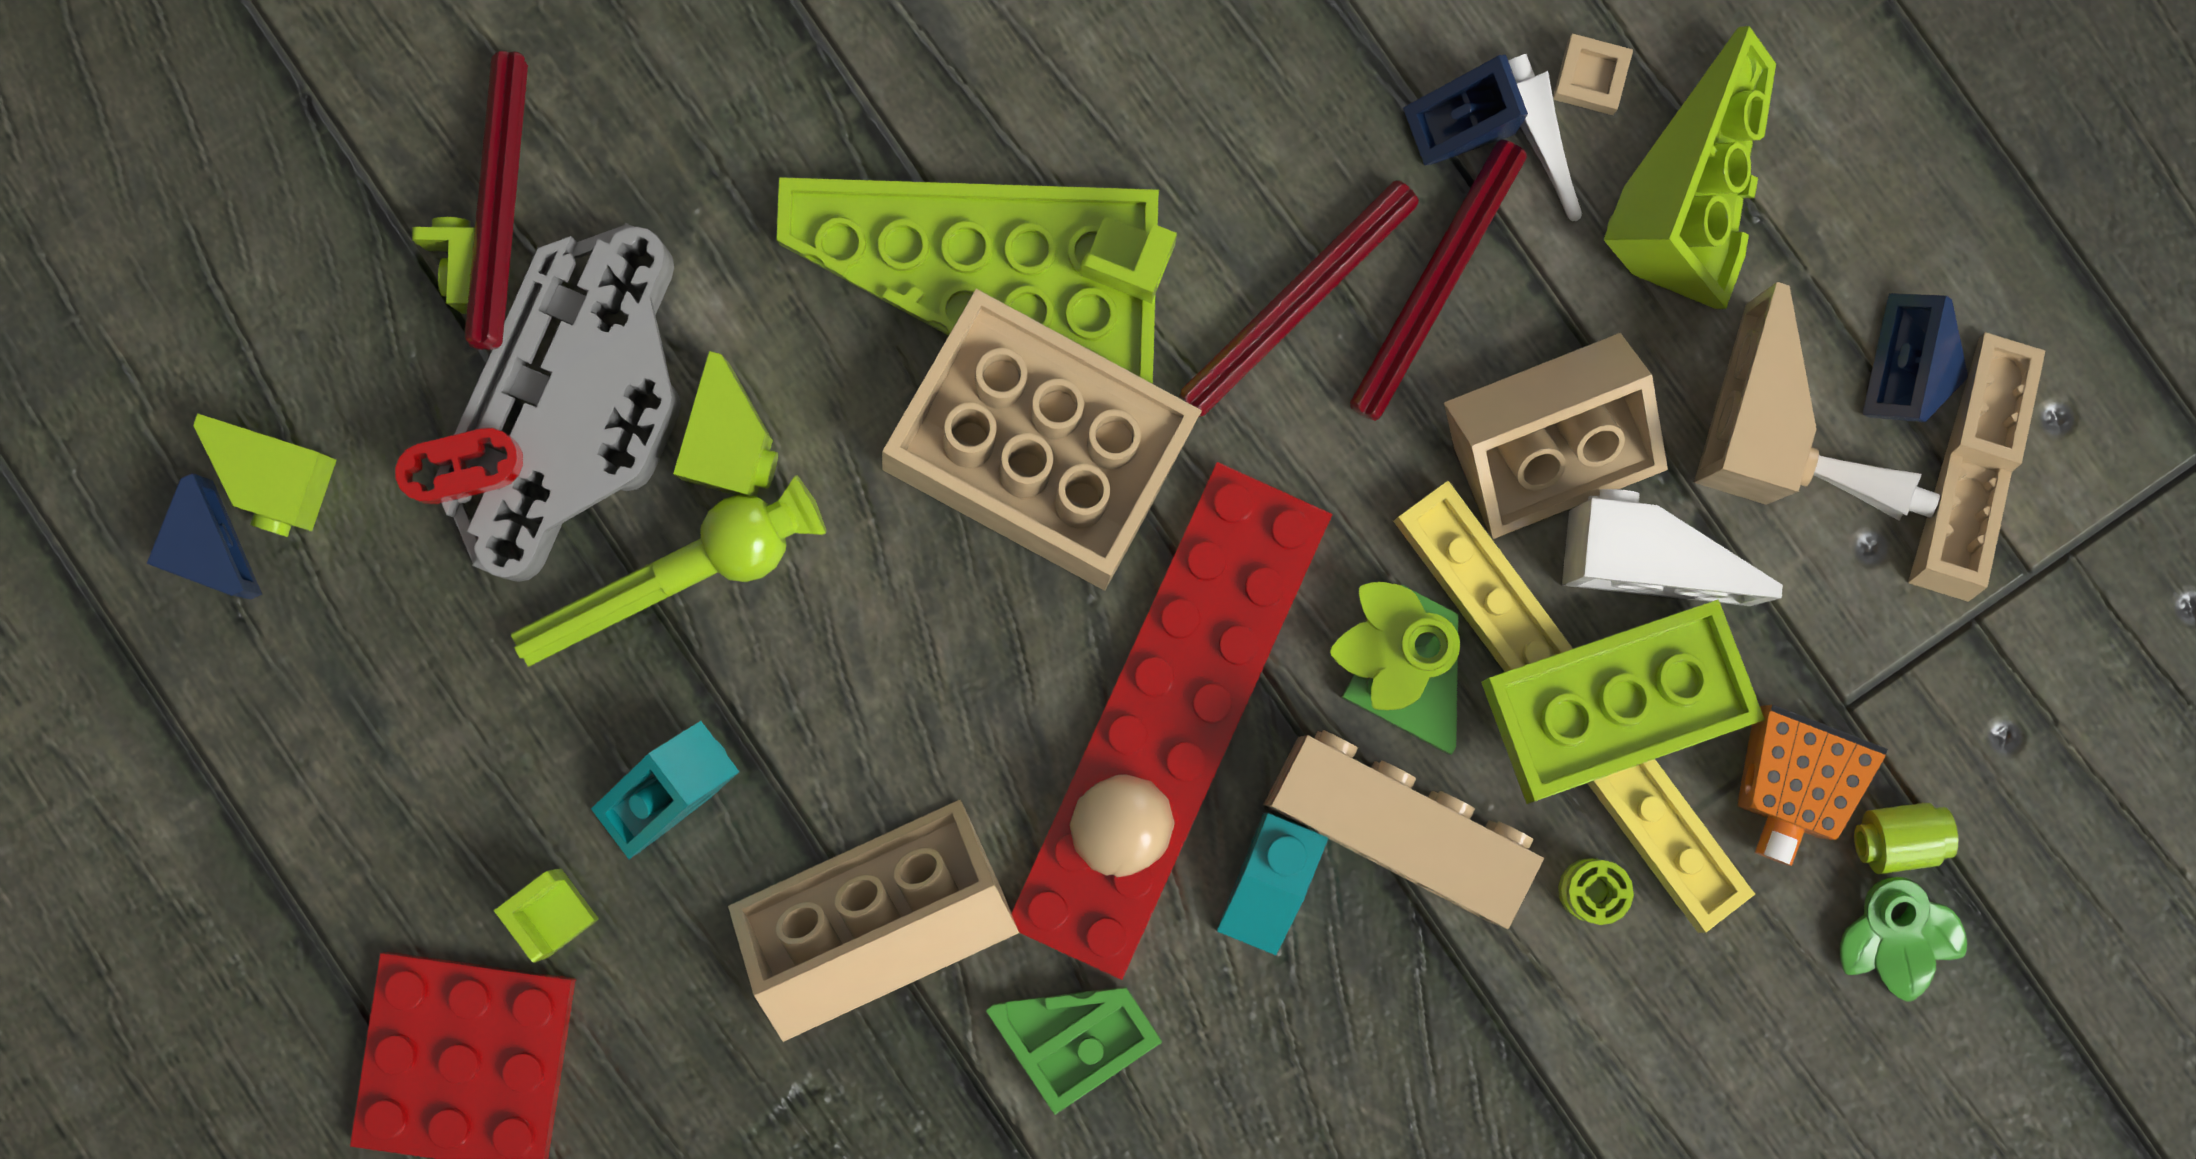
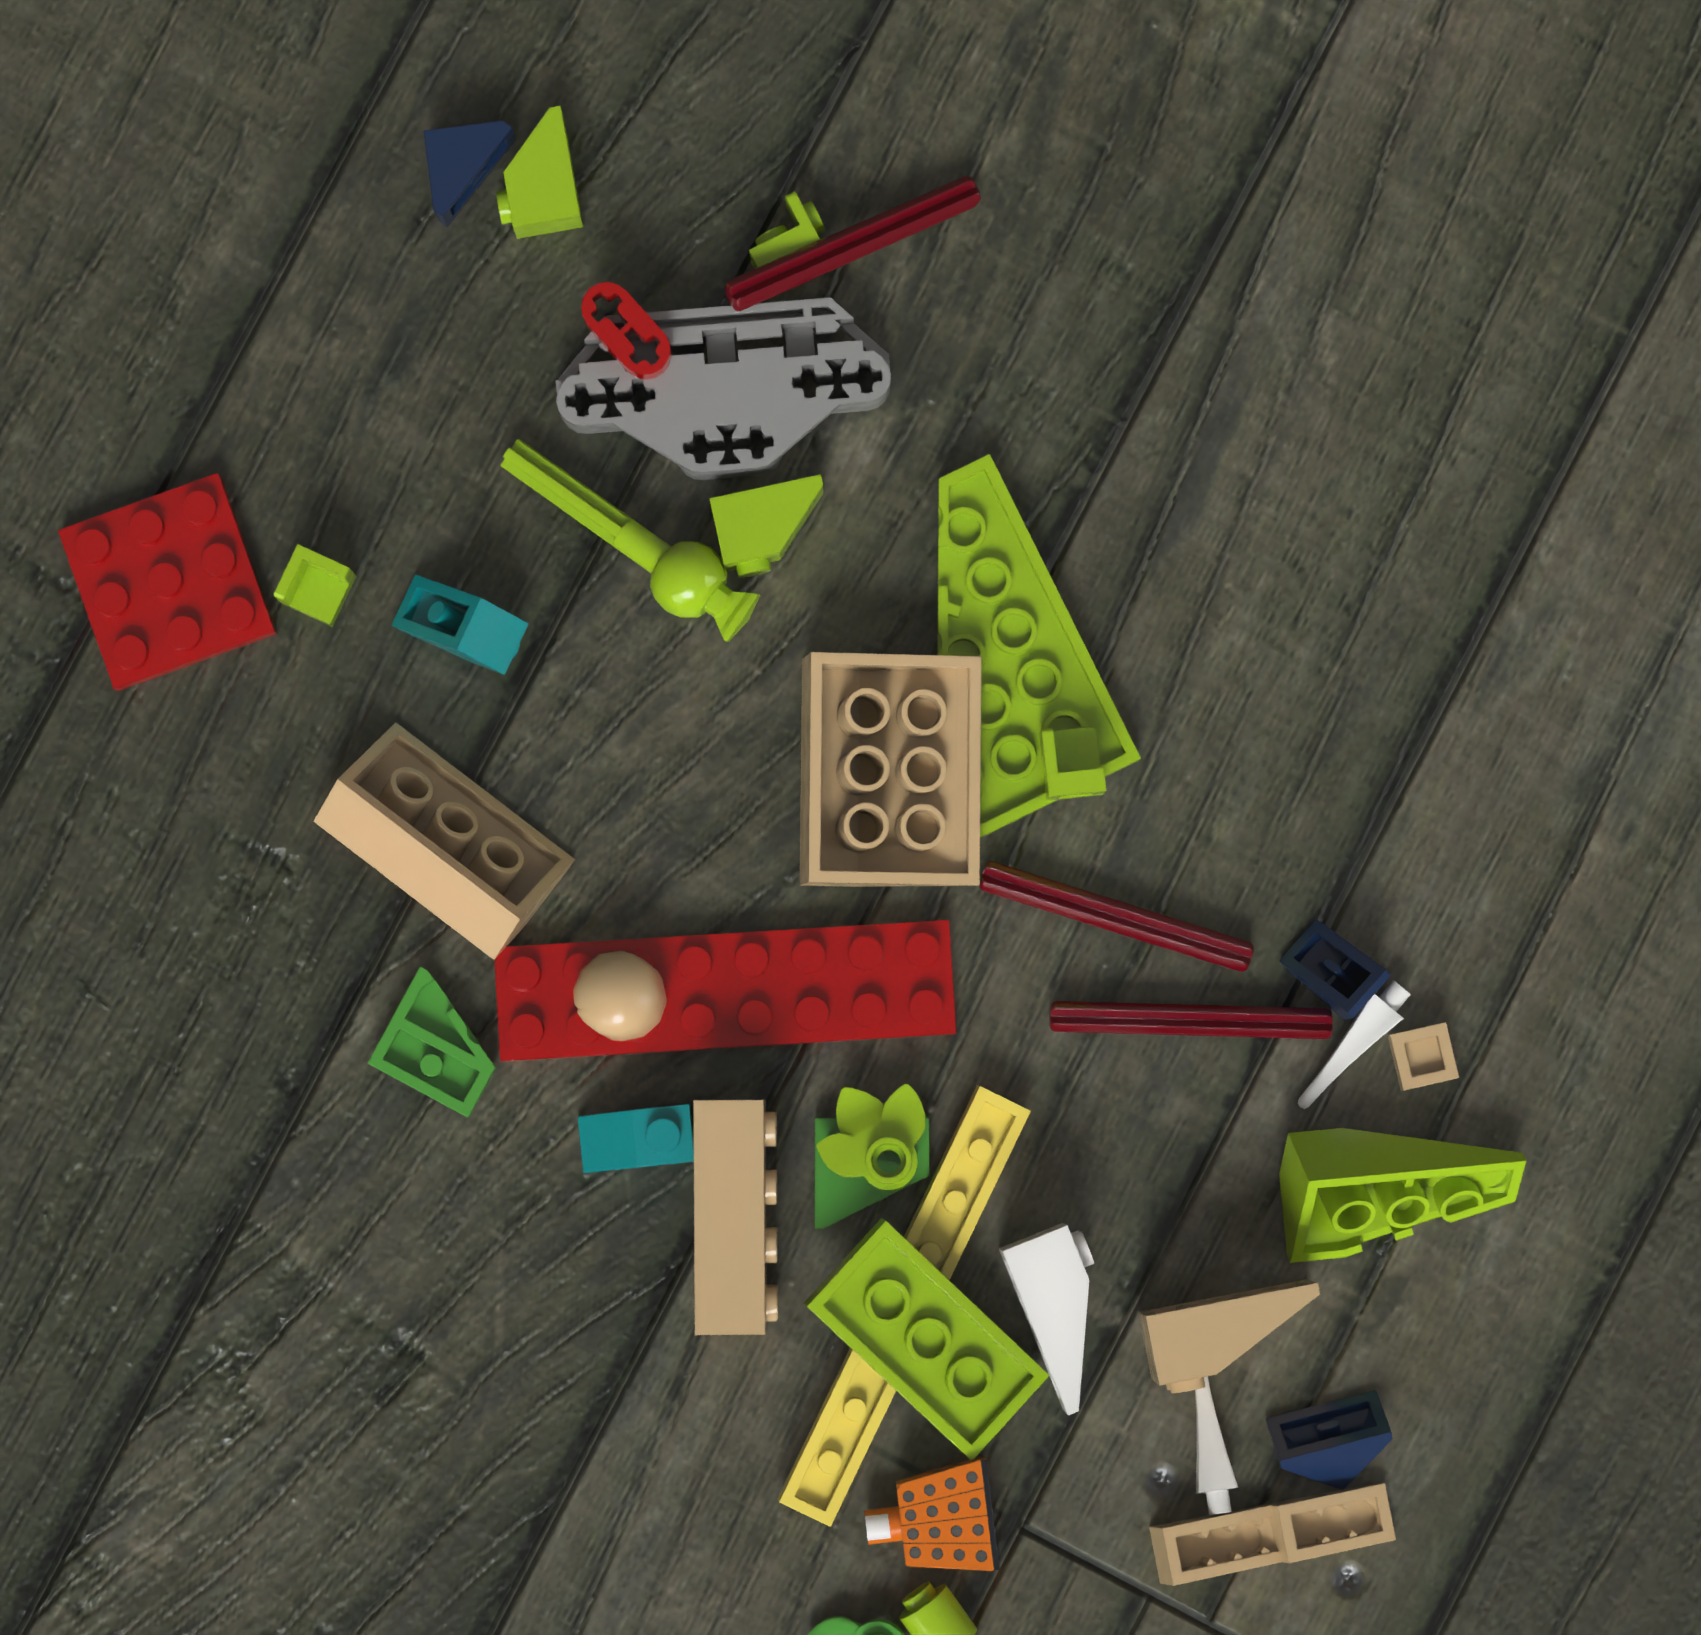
camera: 65 degrees right, 0 degrees up
tan slope [1444,333,1668,539] -> none
lime wheel [1558,858,1634,925] -> none

